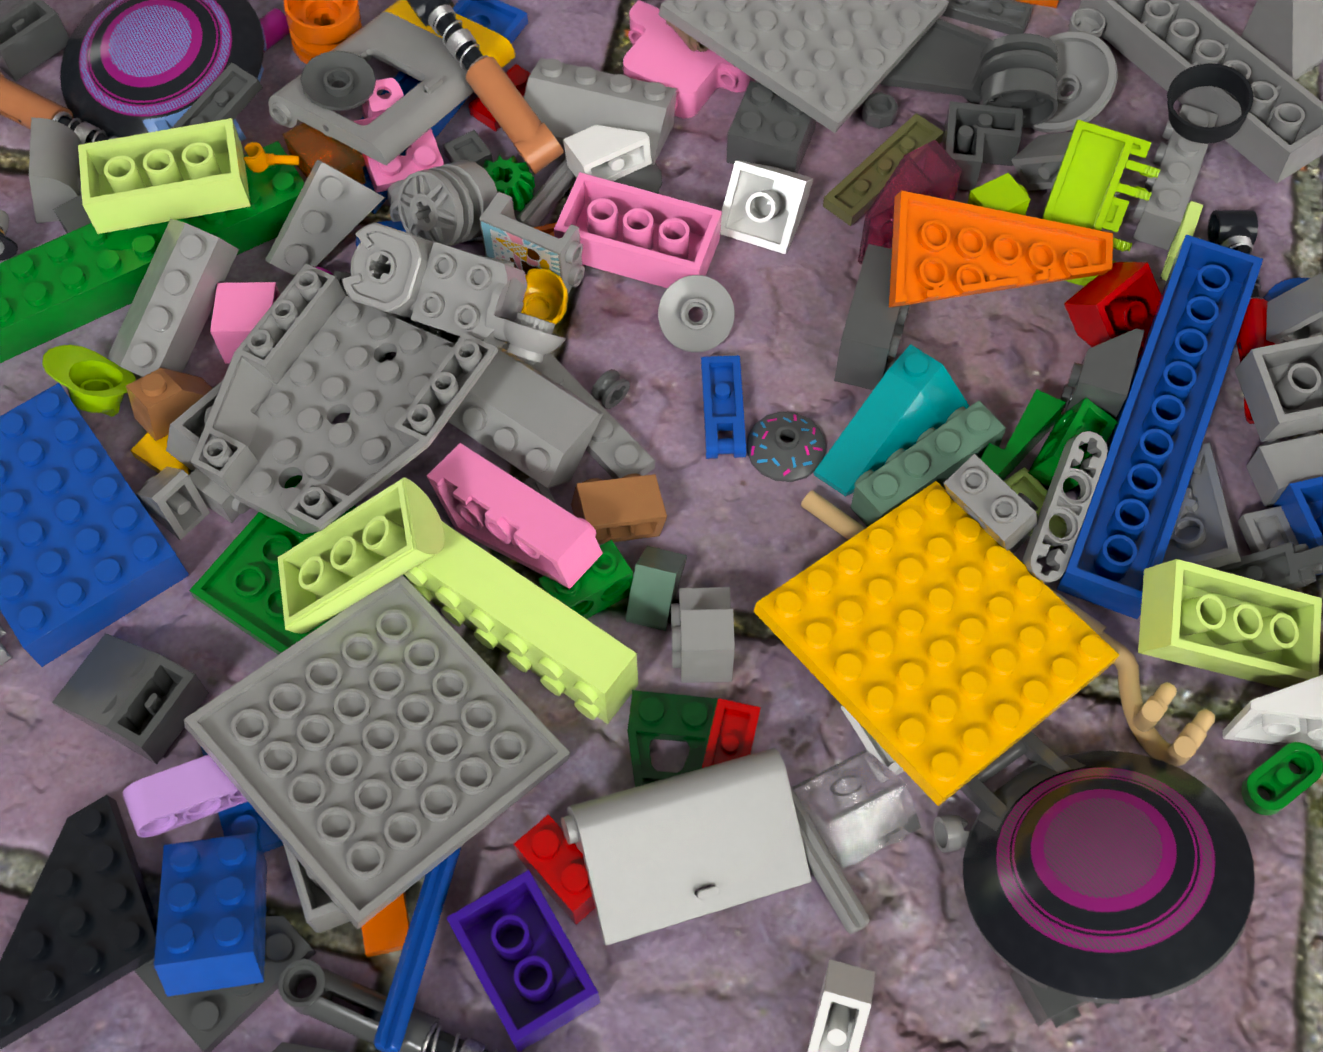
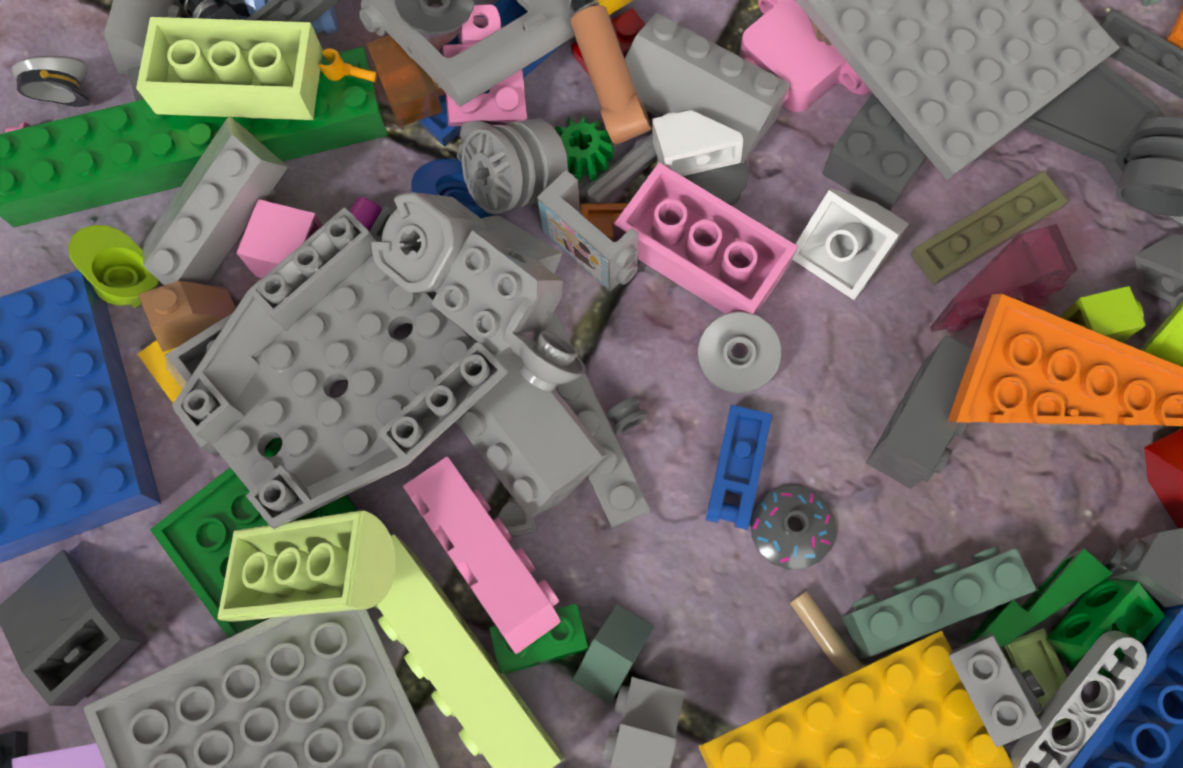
camera: 20 degrees right, 10 degrees up
light grey slope [136,467,210,540] -> none
light grey wing [265,160,385,276] -> none
dark grey plate [443,130,493,167] -> none
yellow hair [521,268,568,325] -> none
medium nougat brick [571,473,667,544] -> none
teal wedge [814,344,970,497] -> none
dark grey tile [861,92,898,129] -> none
dark grey brick [938,101,1023,190] -> none

